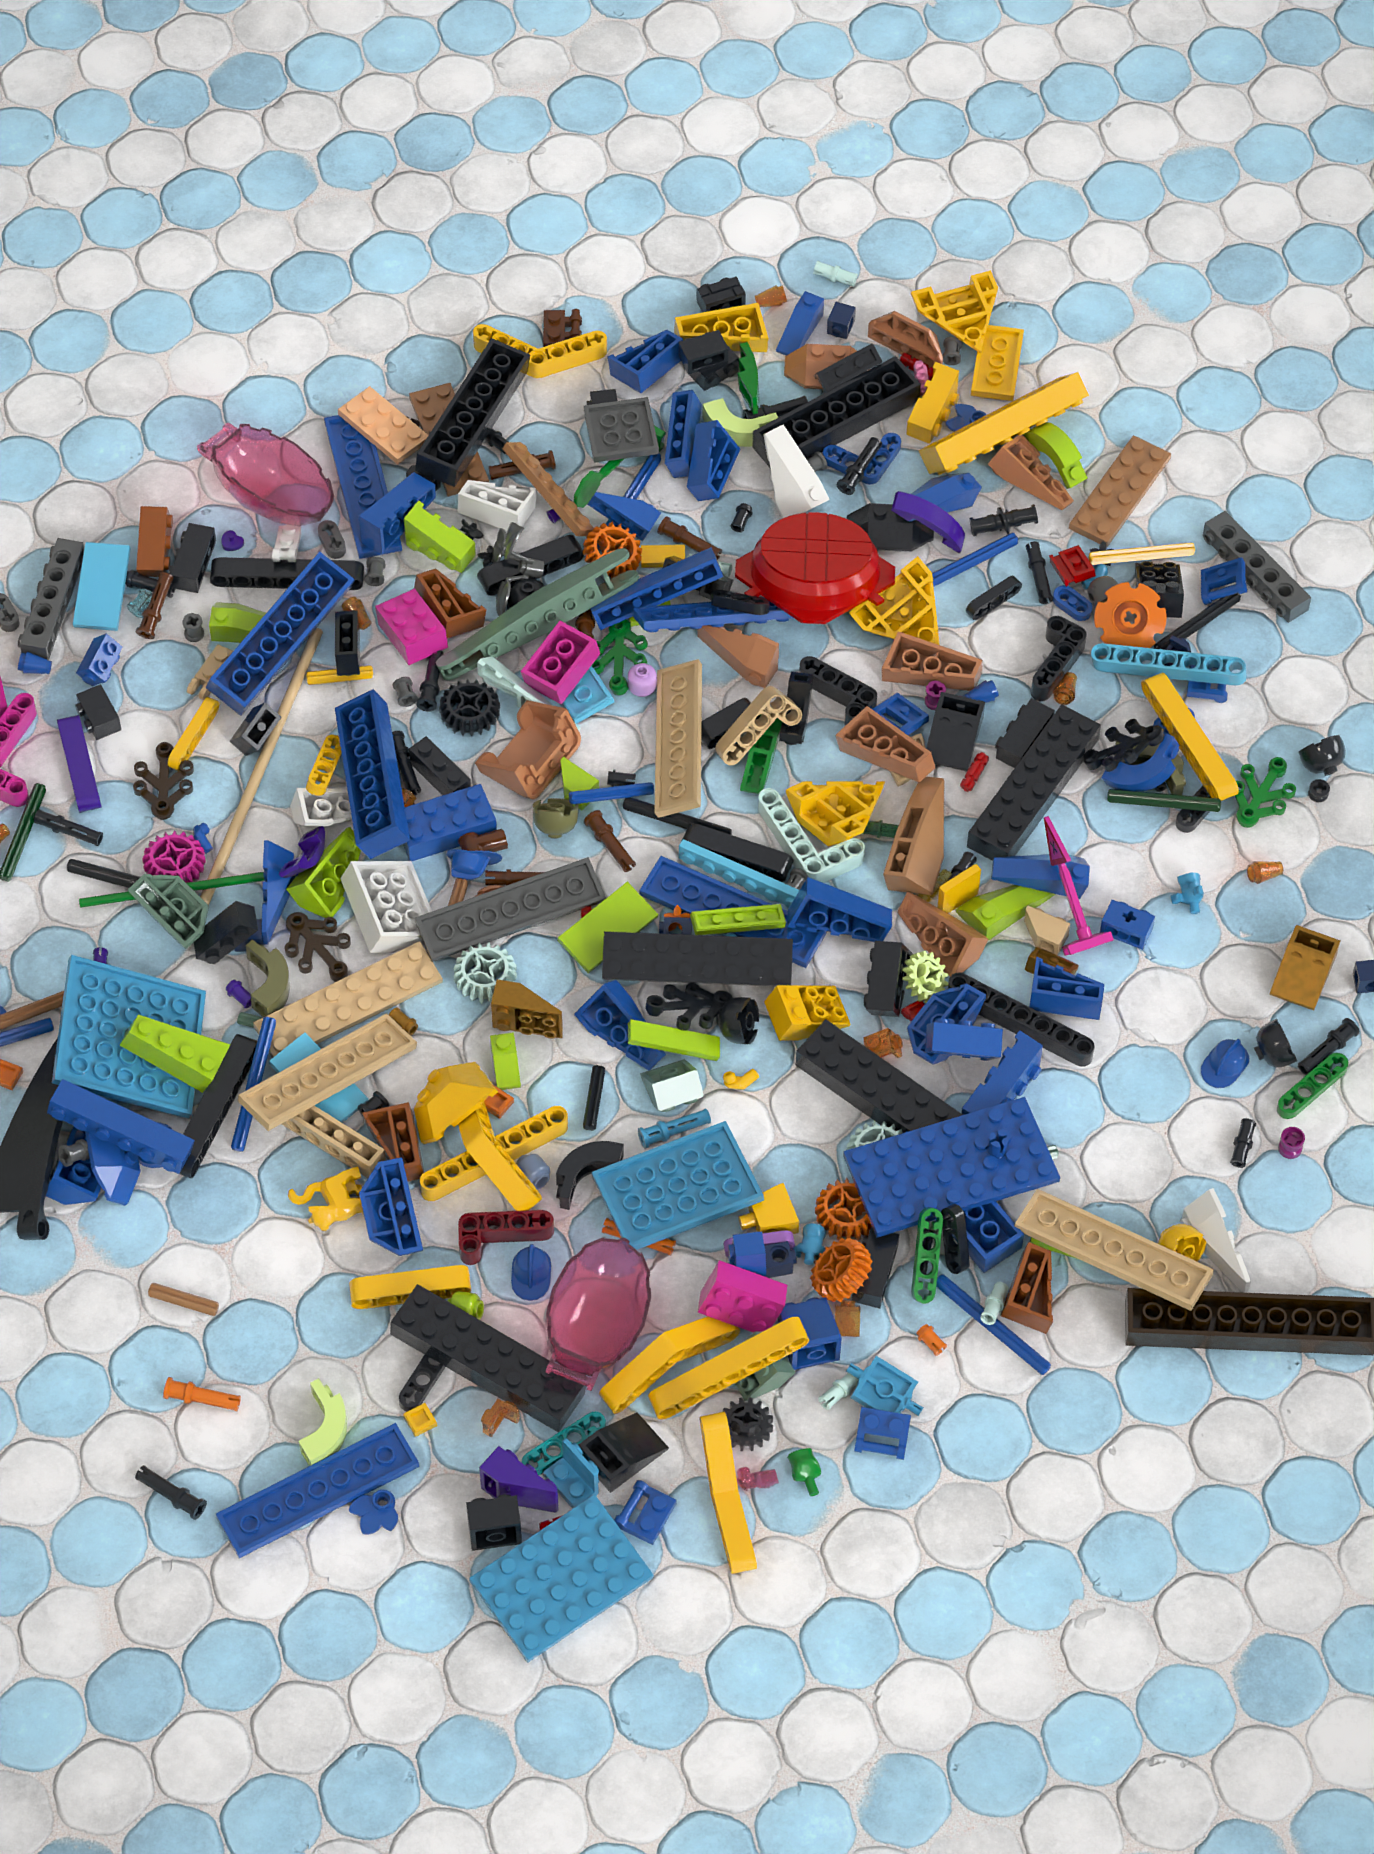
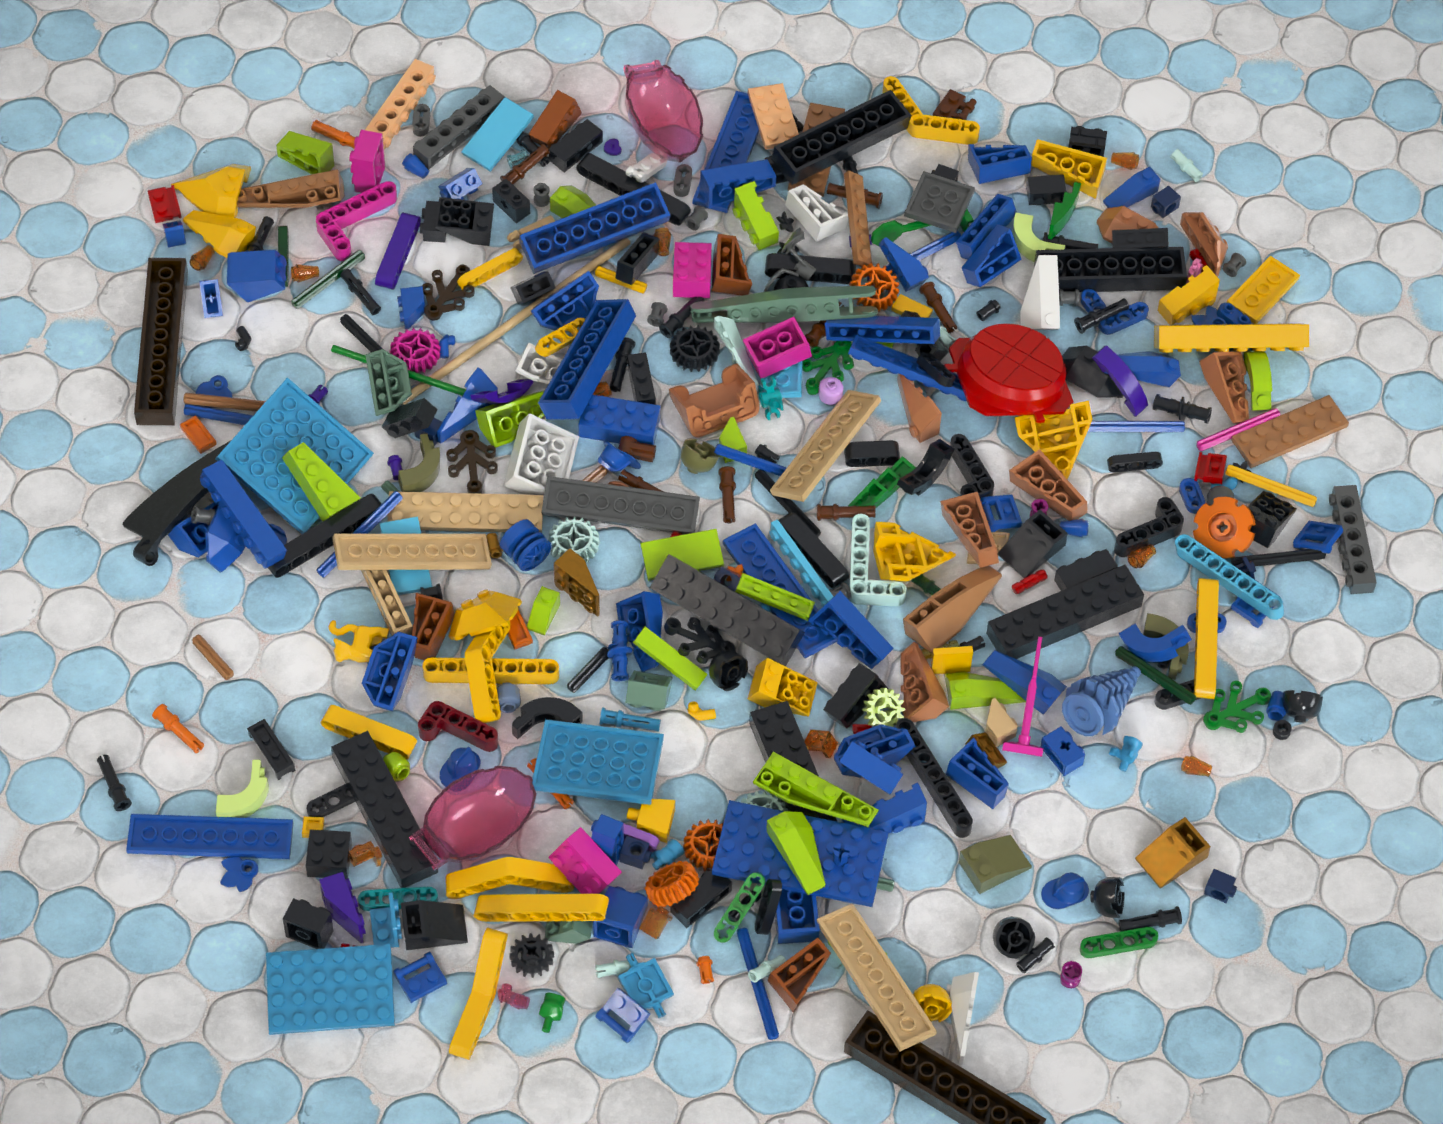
camera: 30 degrees right, 0 degrees up
black brick [679,330,728,375] -> none
tan beam [715,686,802,765] -> none
yellow wedge [911,270,998,353] -> none
black pin [1025,541,1053,604] -> none
black plant [1083,719,1164,772] -> none
none -> black container [247,719,296,780]
none -> black brick [306,830,352,879]
none -> blue slope [397,286,425,329]
none -> black slope [435,197,494,246]
none -> black brick [492,179,530,223]
none -> blue wheel [500,519,552,571]
none -> blue wedge [531,271,599,332]
none -> blue piece [607,620,633,682]
none -> lime wedge [753,752,879,827]
none -> teal pin [758,375,784,420]
none -> lime wedge [767,811,826,895]
none -> reddish brown pin [817,504,876,521]
none -> olive slope [959,835,1032,894]
none -> black cylinder [993,916,1035,959]
none -> medium blue plant [1062,666,1141,736]
none -> dark pink axle [1196,408,1281,451]
none -> blue plate [1217,303,1251,324]
none -> blue cone [1266,691,1286,721]

